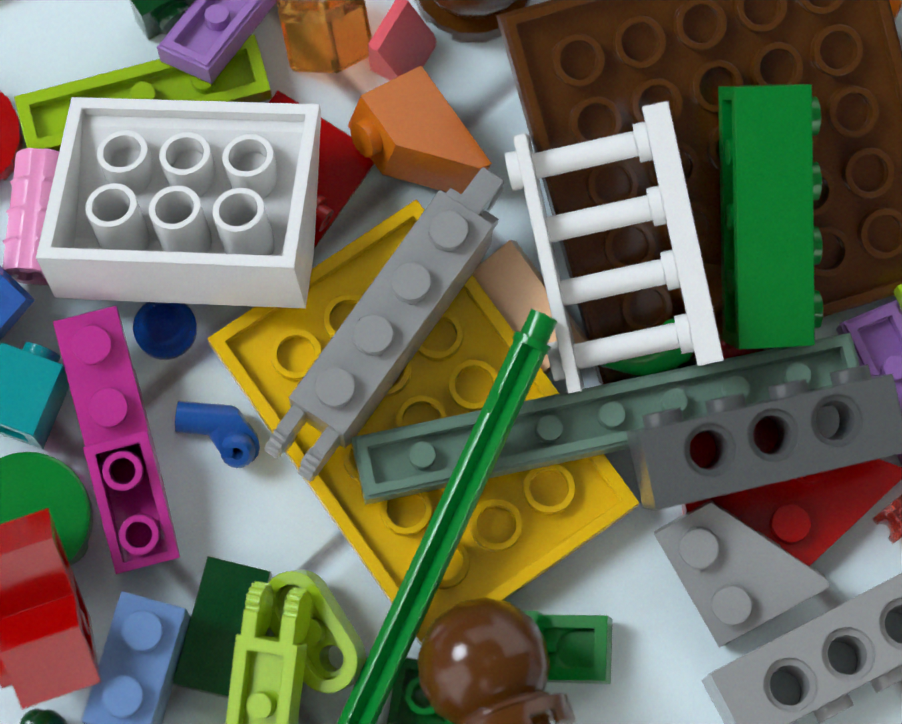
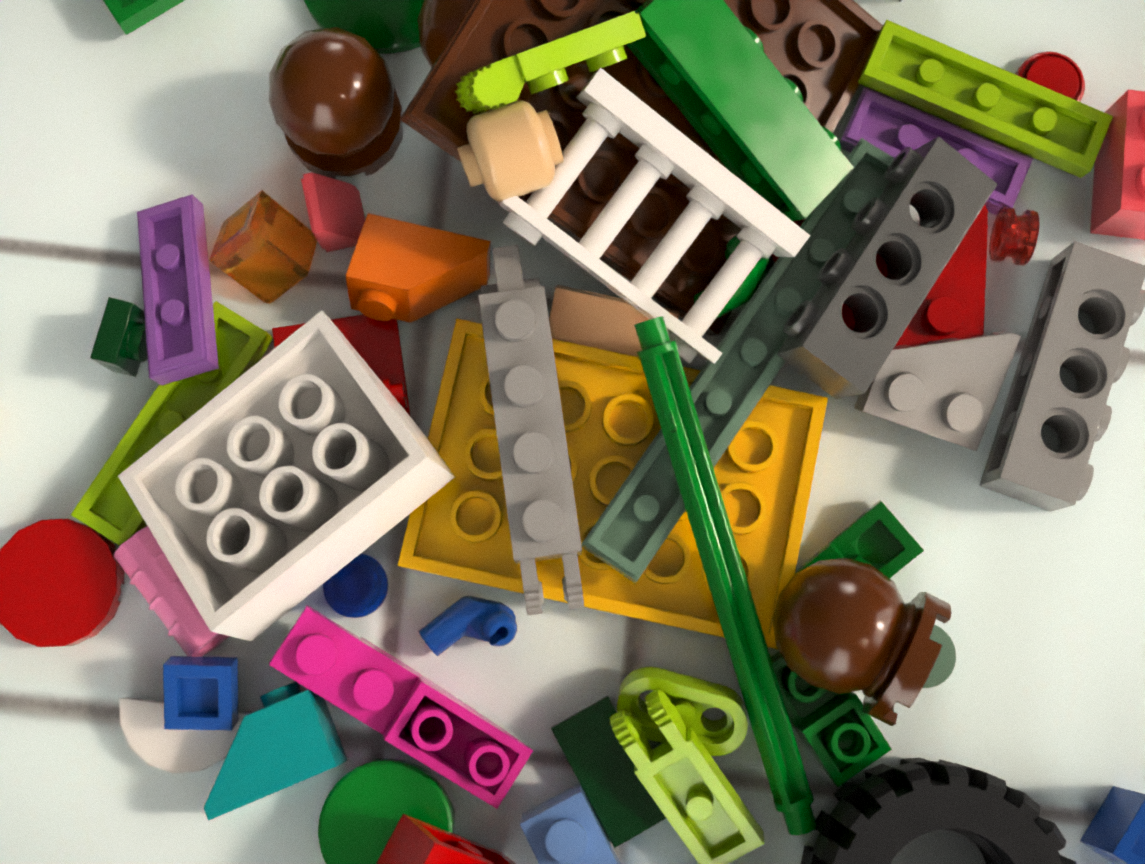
camera: 40 degrees left, 5 degrees up
none -> lime hinge [455,11,646,114]
none -> tan head [457,100,563,202]

